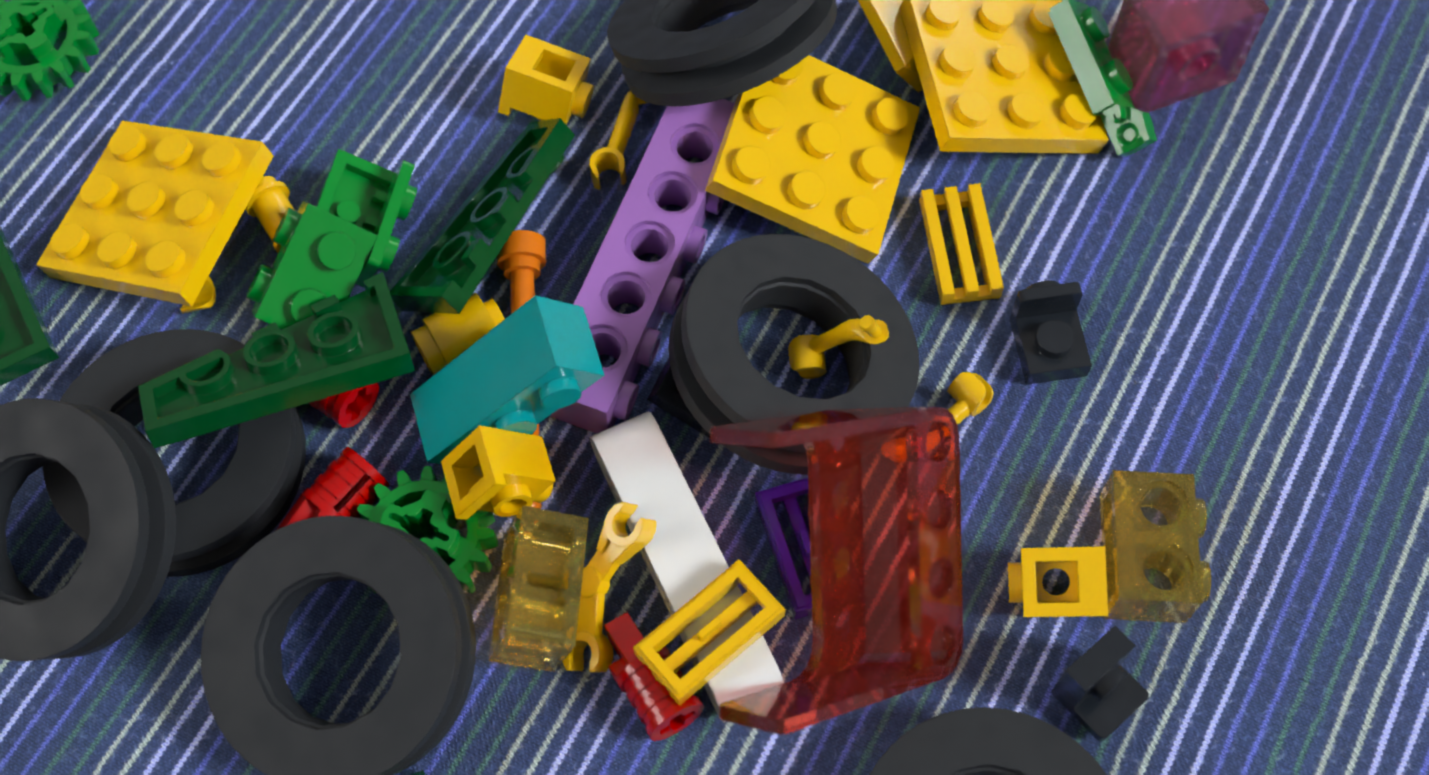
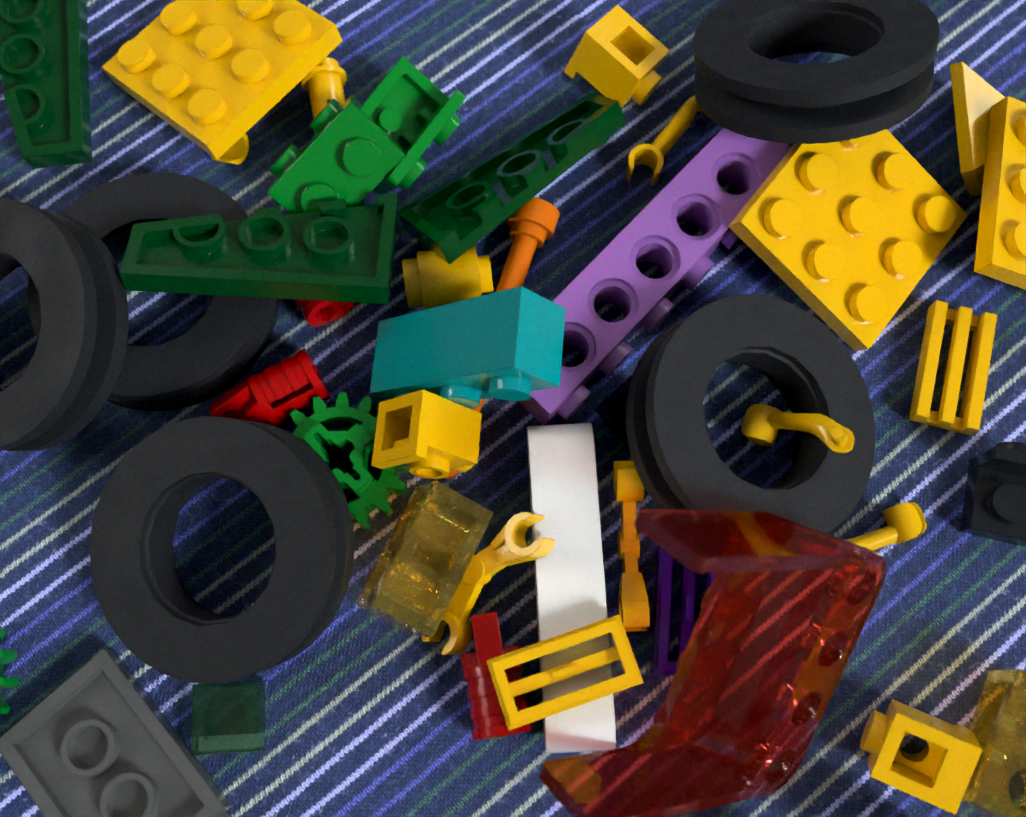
camera: 20 degrees right, 10 degrees up
none -> yellow piece [613,460,650,632]

